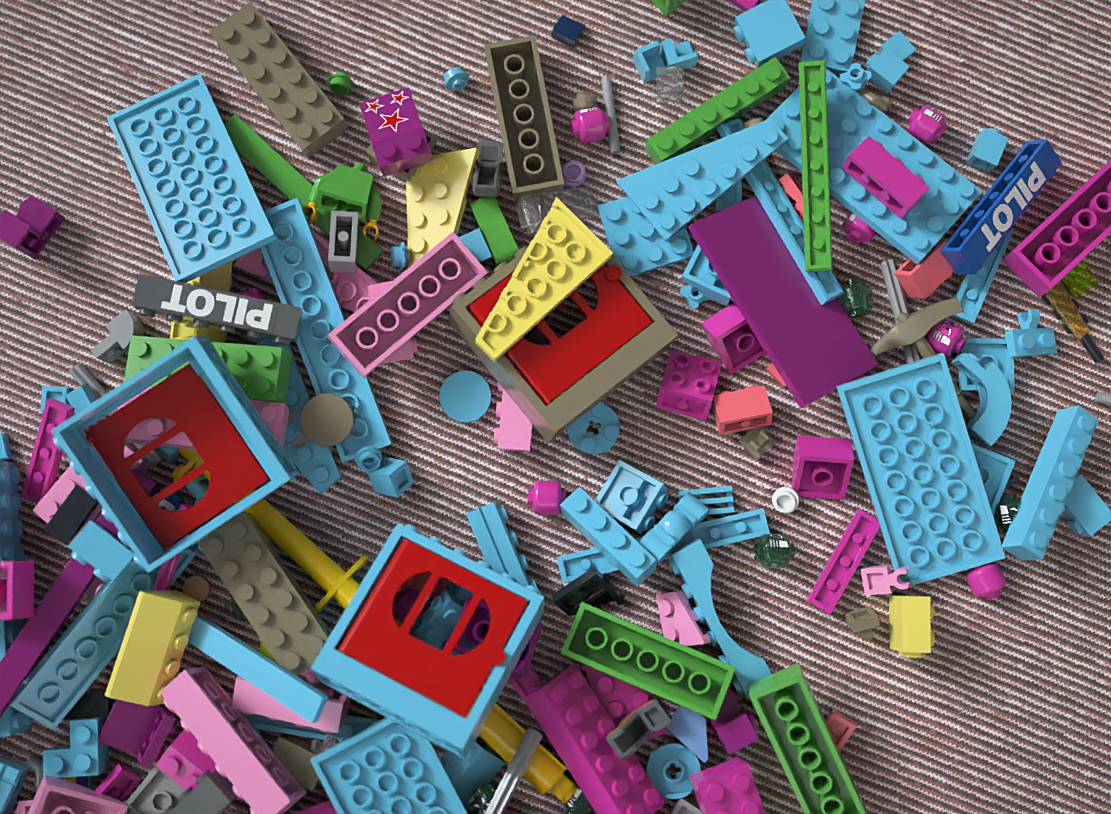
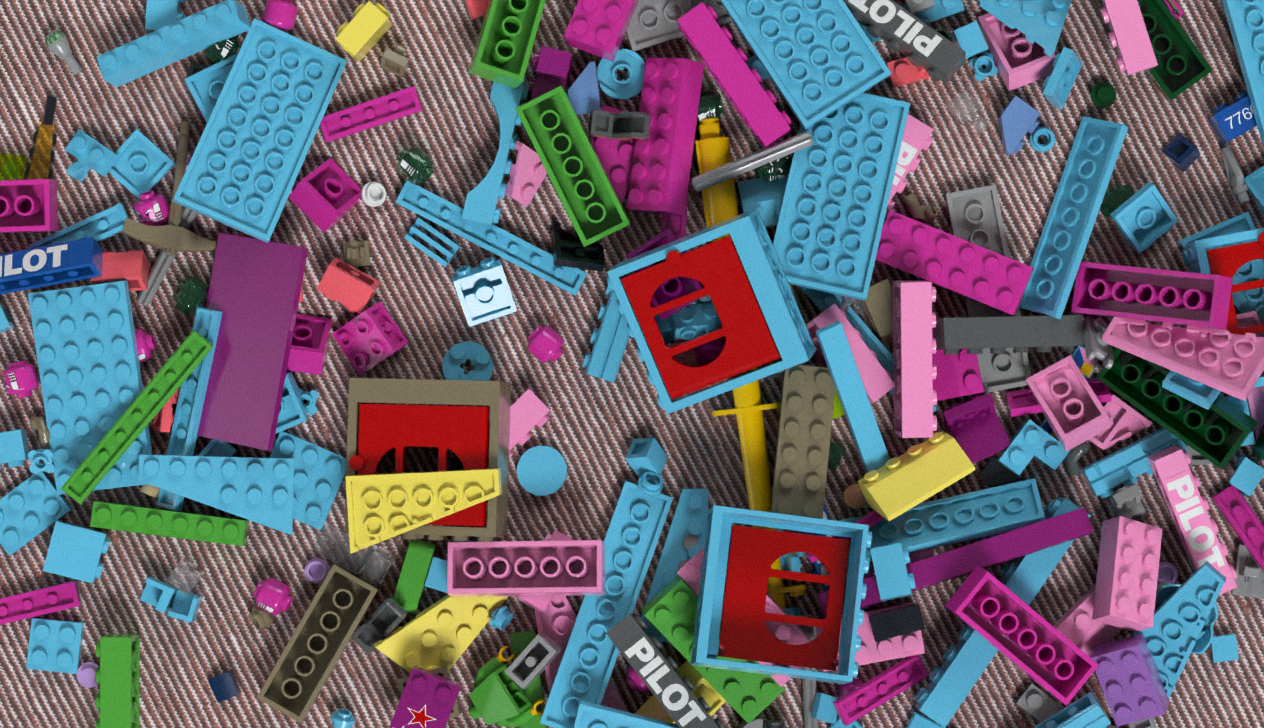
camera: 145 degrees left, 5 degrees up
dark tan tile [301,394,354,446] -> none
medium azure brick [560,487,656,587] -> none
light grey bar [601,77,620,154] -> none
medium azure piece [639,492,710,564] -> none
dark pink brick [842,136,930,219] -> none
bright pink plate [861,565,912,595] -> none
medium azure arch [951,353,1011,447] -> none

